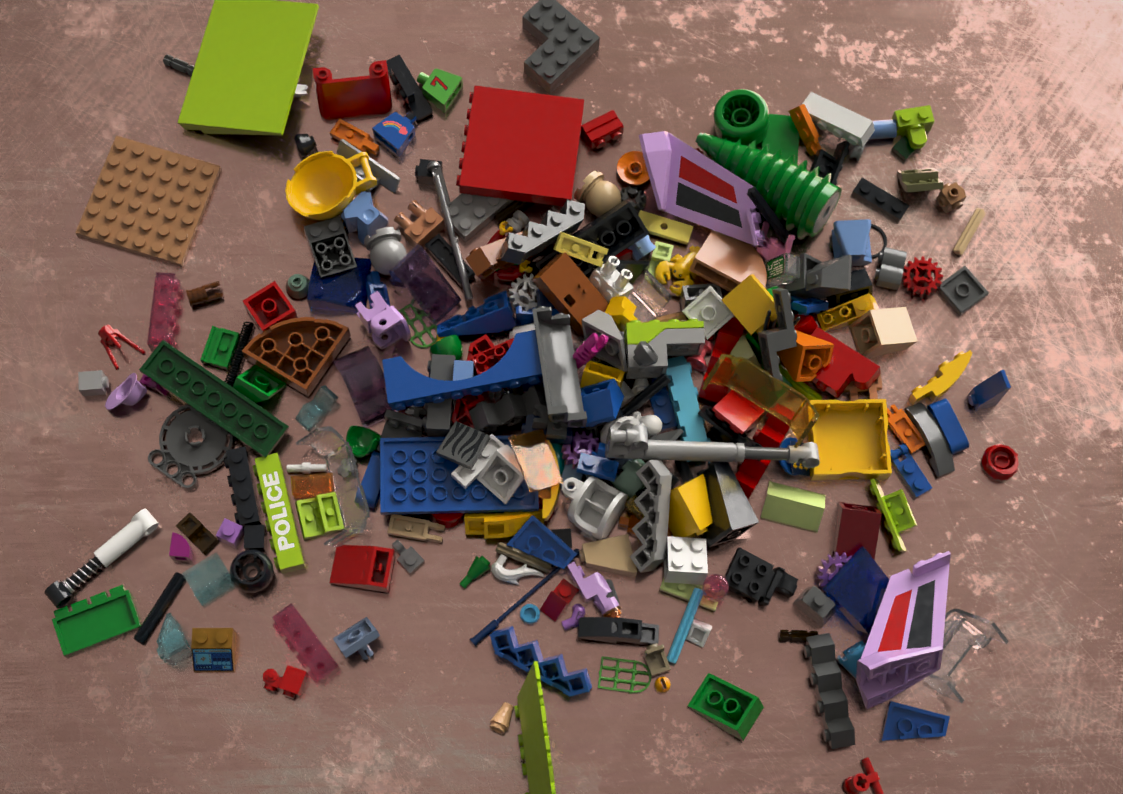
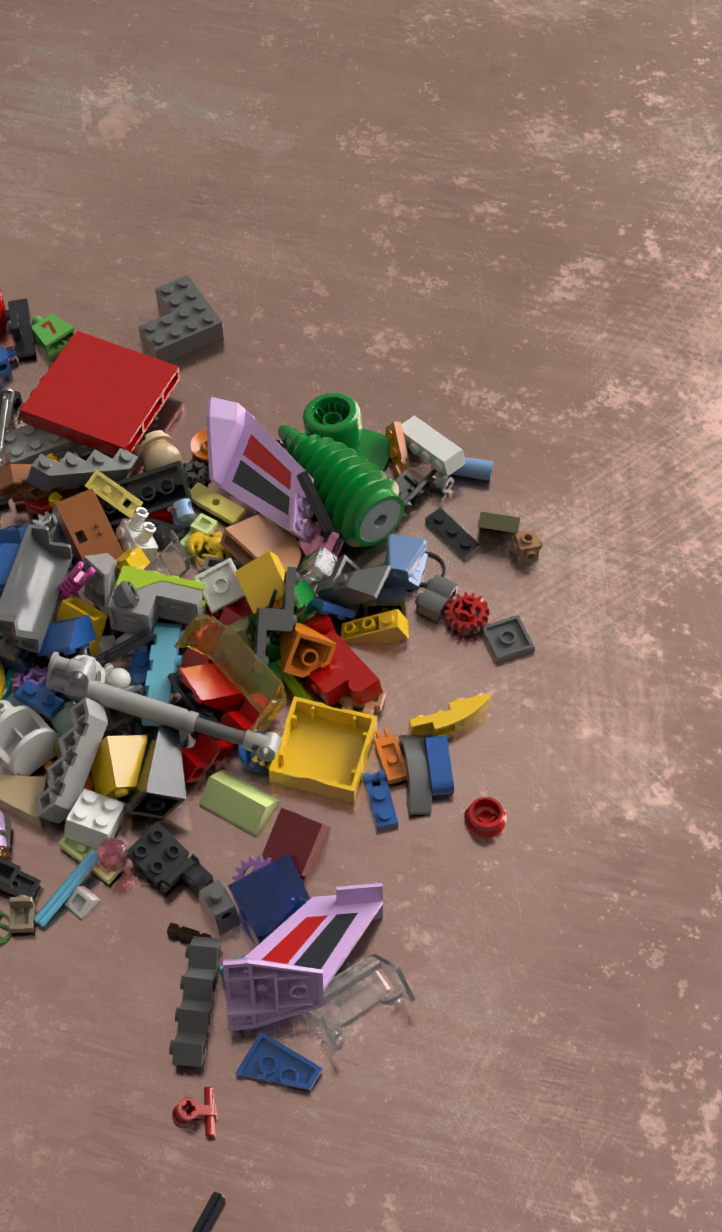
camera: 20 degrees right, 15 degrees down
red brick [581,110,624,149] -> none
light orange hinge [654,676,671,693] -> none
green slope [688,673,764,741] -> none
tan slope [849,307,917,358] -> none
lime bracket [870,478,917,552] -> none
lime brick [891,105,935,149] -> none
dark green tile [891,135,917,161] -> none
tan axle [953,208,986,256] -> none
blue slope [968,370,1011,411] -> none

